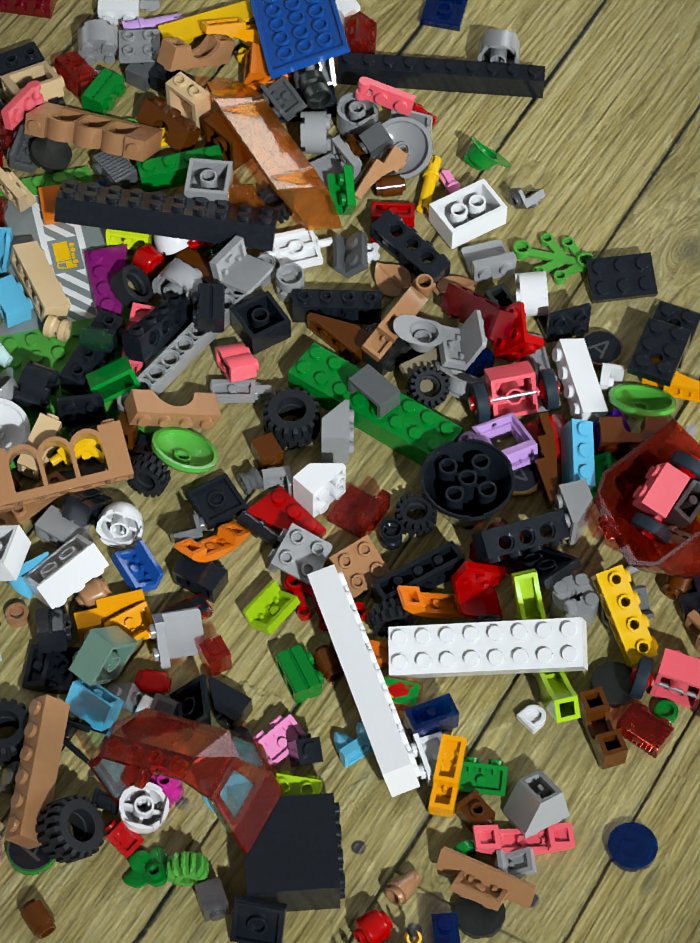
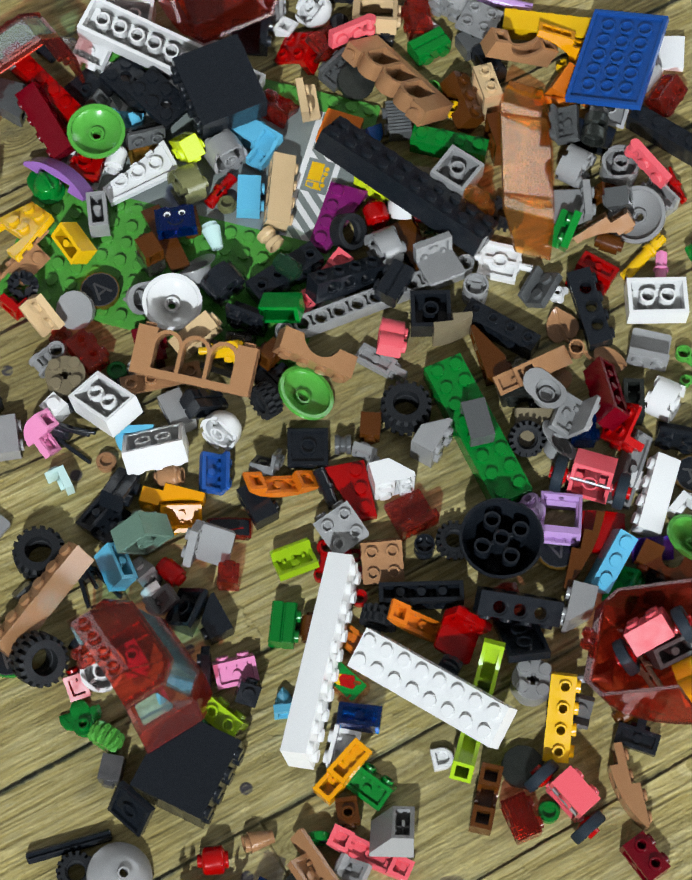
camera: 30 degrees right, 10 degrees up
none -> dark tan slope [432,311,473,347]

